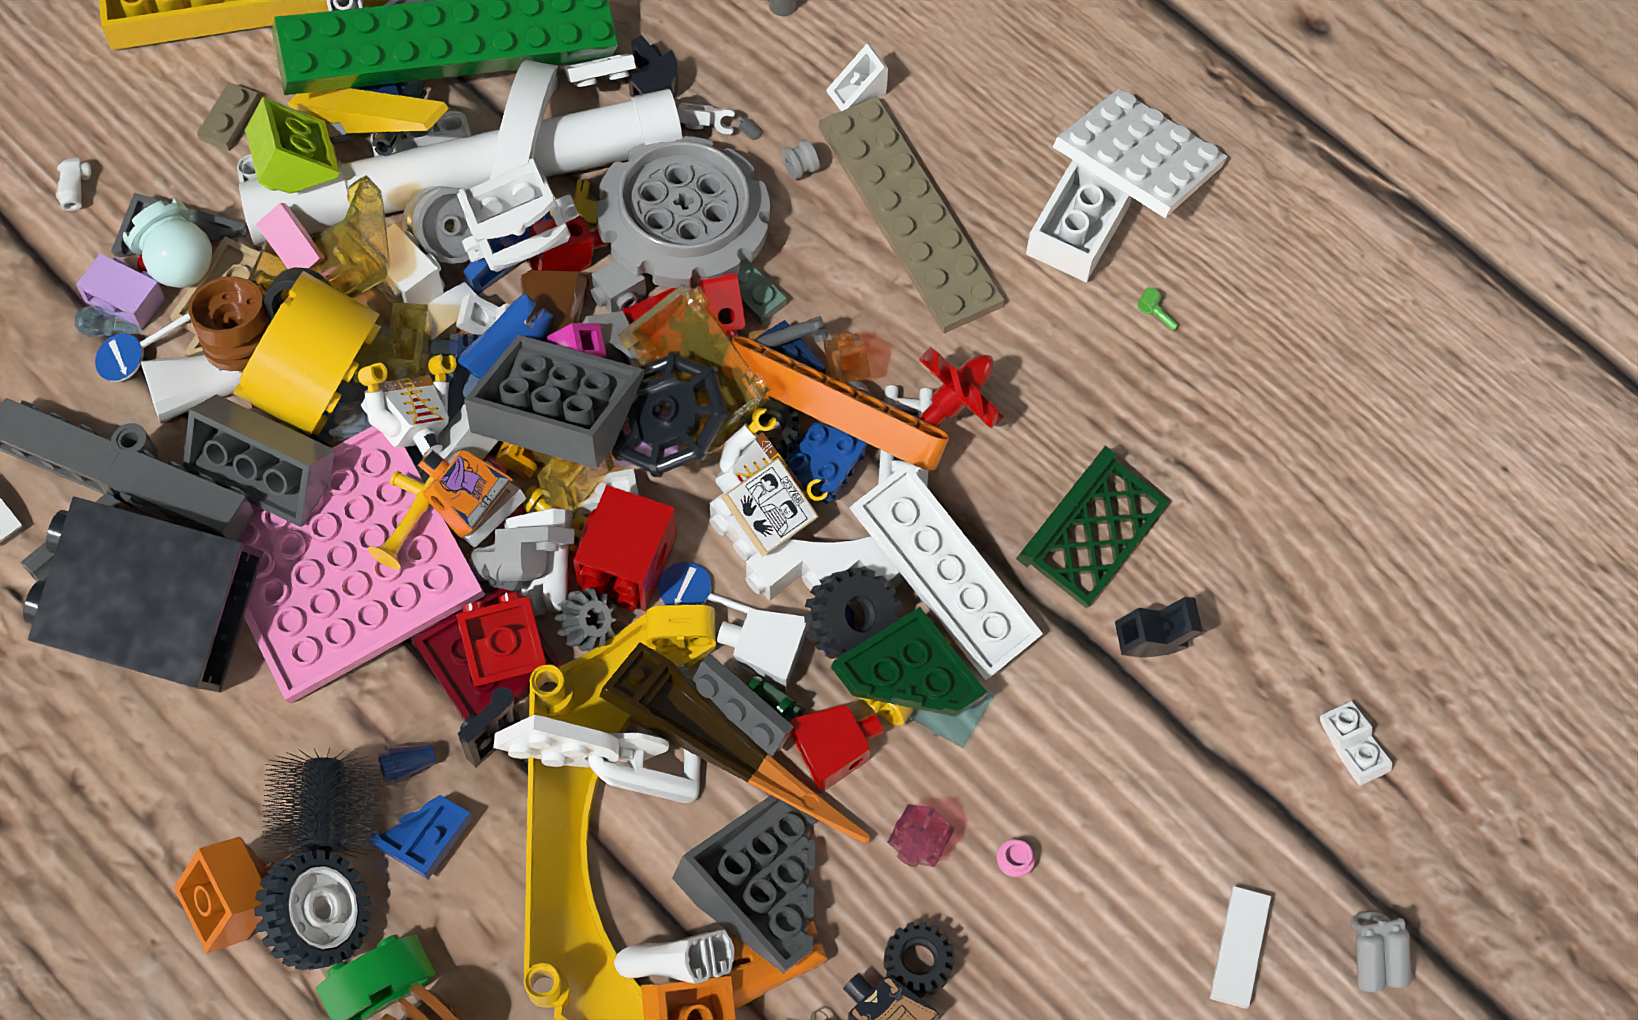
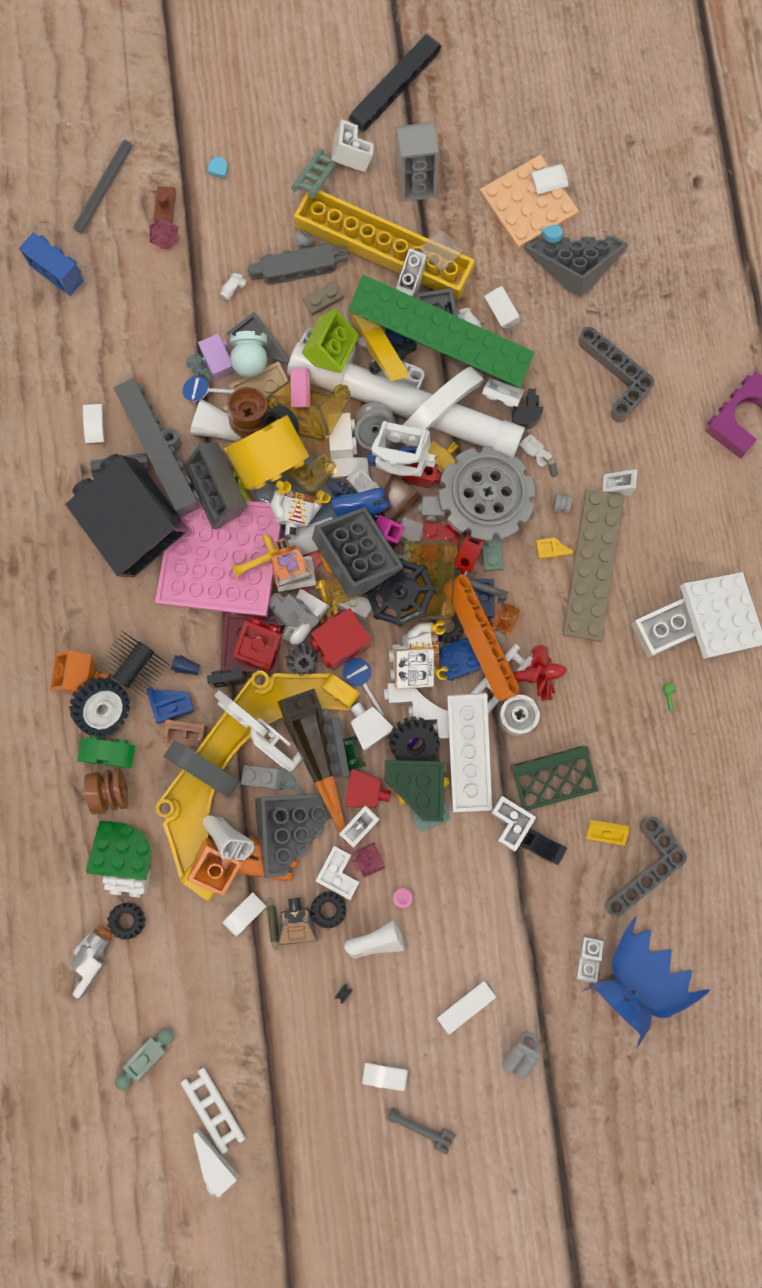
camera: 40 degrees right, 15 degrees up
none -> nougat hinge [163,720,207,747]
none -> dark grey beam [163,740,239,798]
none -> light grey plate [241,765,281,789]
none -> dark grey hinge [247,244,348,285]
none -> clear light blue piece [278,767,303,794]
none -> light grey tile [295,229,314,249]
none -> white plate [316,846,359,900]
none -> white slope [339,805,380,848]
none -> white piece [344,920,405,959]
none -> white brick [490,796,536,852]
none -> white brick [499,695,540,736]
none -> yellow tile [535,537,573,560]
none -> blue piece [581,916,710,1047]
none -> yellow plate [586,820,629,846]
none -> dark grey beam [605,817,687,916]

